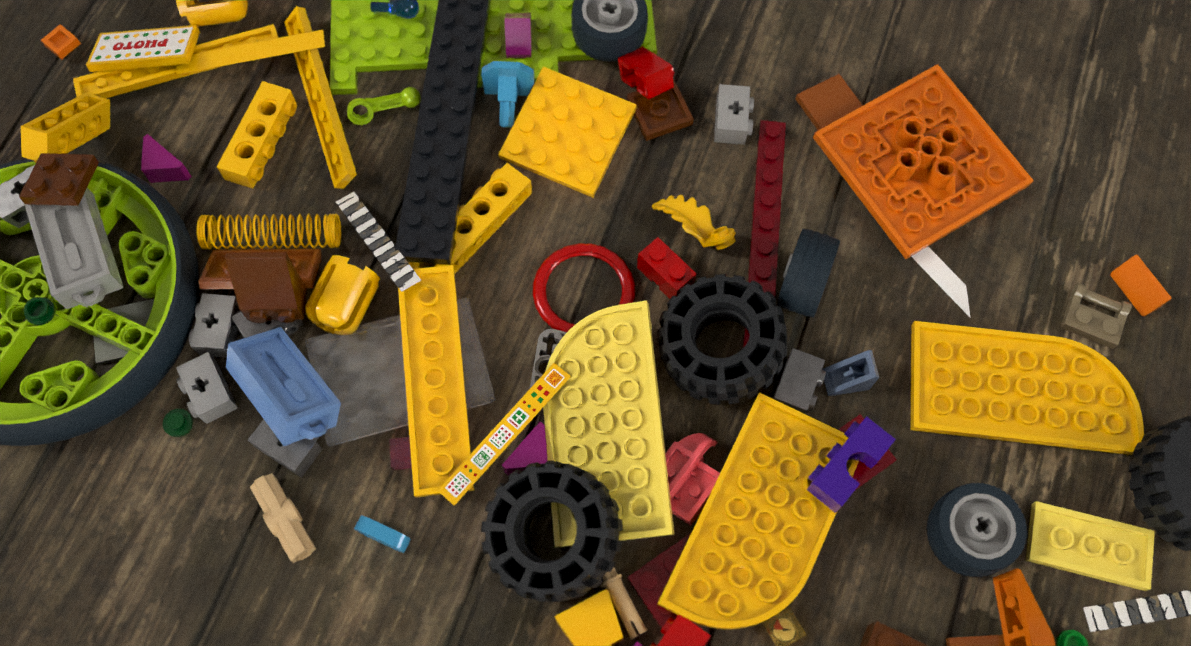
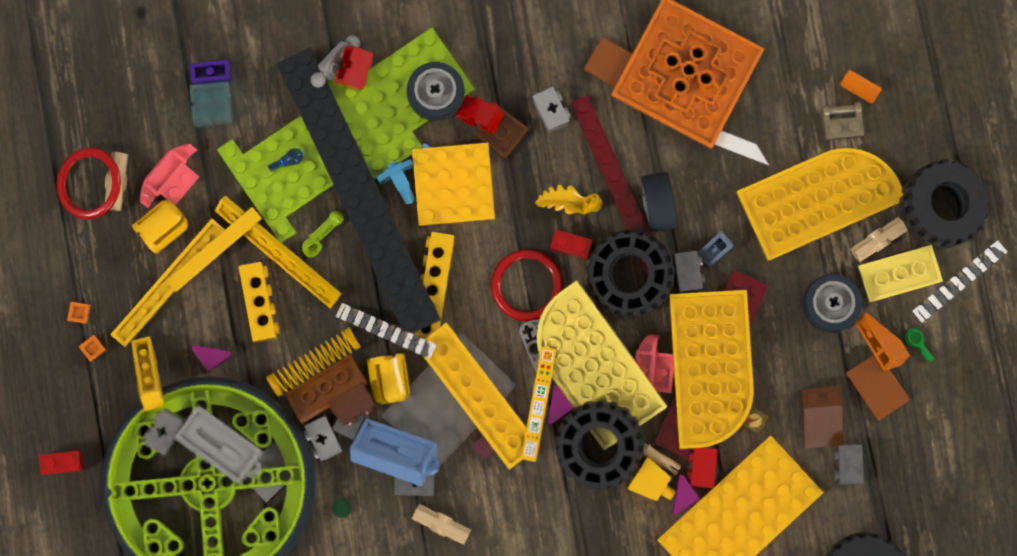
camera: 30 degrees left, 15 degrees up
reddish brown plate [19,153,99,206] -> none
dark green plate [24,297,56,326] -> none
tile [86,25,200,72] -> none
light grey brick [176,352,238,424] -> none
dark azure beam [354,515,411,553] -> none
magenta slope [504,13,532,58] -> none
dark purple arch [807,416,896,513] -> none
none -> orange plate [79,335,107,362]
none -> tan piece [850,217,907,263]

